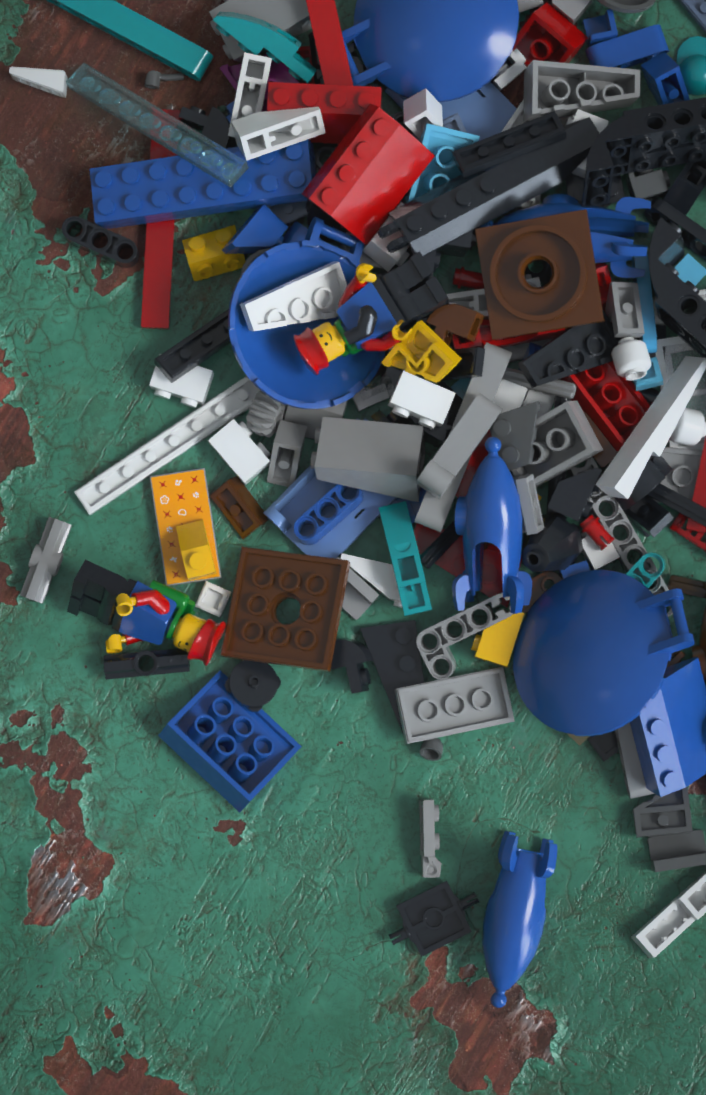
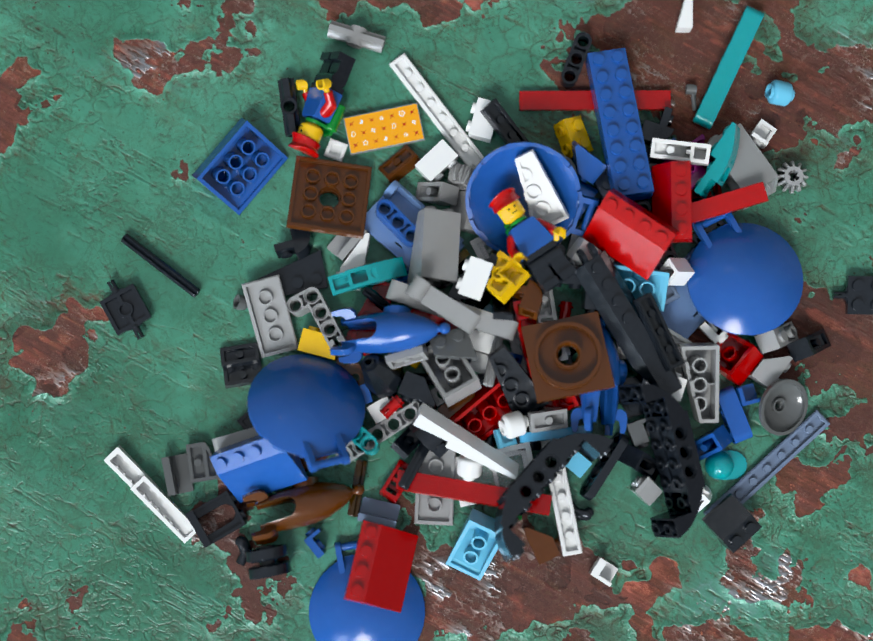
camera: 90 degrees right, 0 degrees up
clear light blue plate [66,63,249,188] -> none
yellow slope [176,520,217,581] -> none
black piece [224,660,281,712] -> none
white slope [231,107,326,161] -> none
black arm [344,305,378,345] -> none
light grey hinge [419,799,442,878] -> none
blue piece [482,831,557,1008] -> none
none -> black axle [121,234,200,297]
none -> black slope [220,342,262,389]

